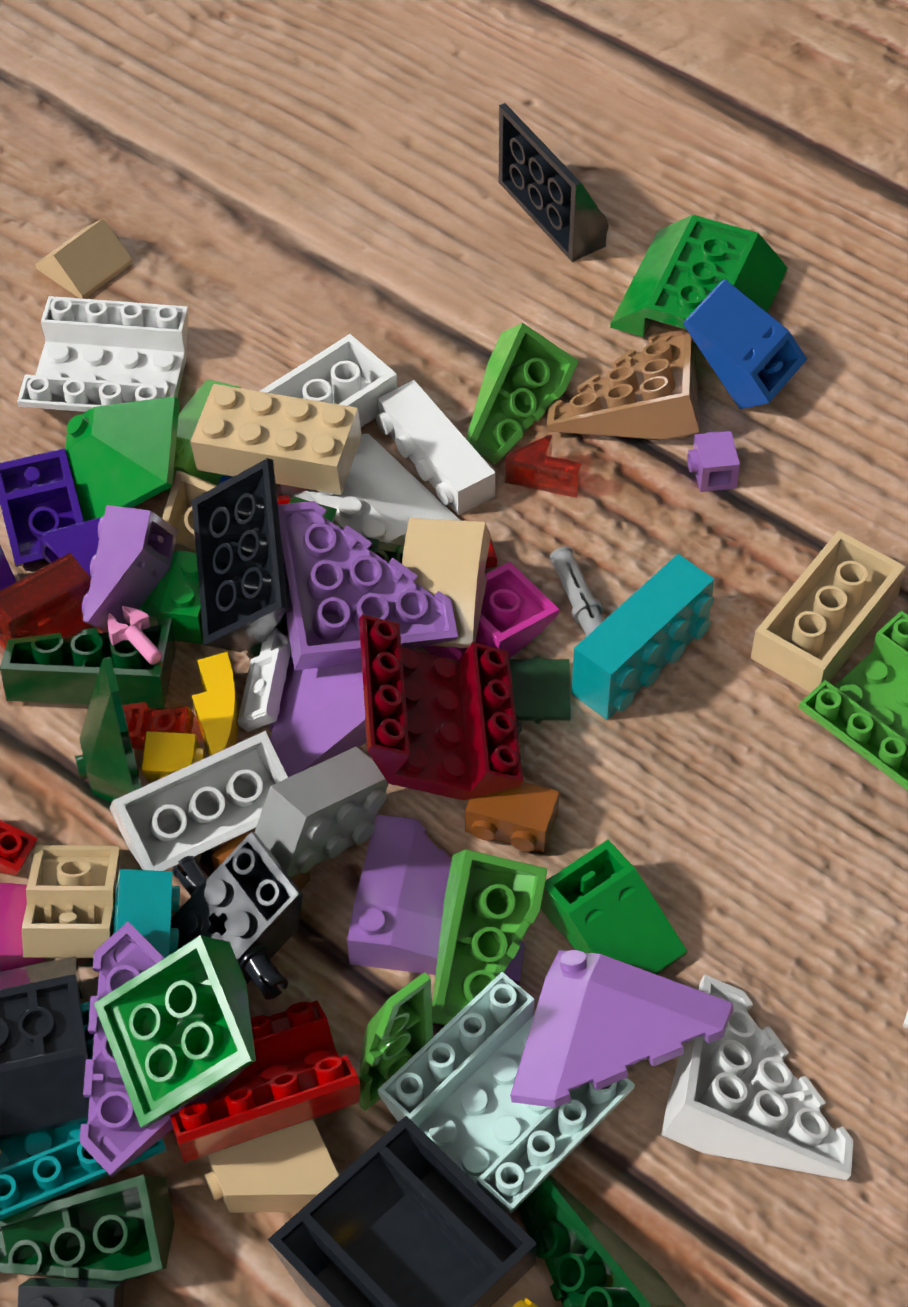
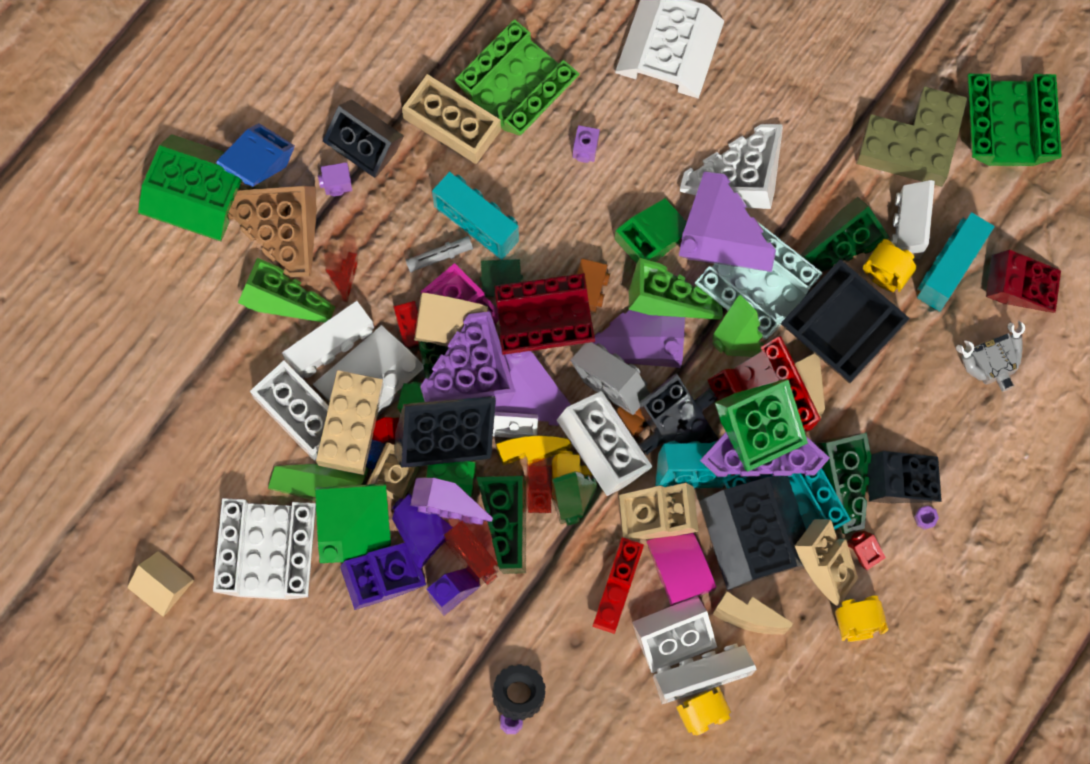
camera: 95 degrees left, 20 degrees up
bright pink bar [107,606,162,664] -> none
black slope [498,103,609,262] -> none
none -> black slope [323,99,404,178]
none -> medium lavender brick [573,125,600,163]

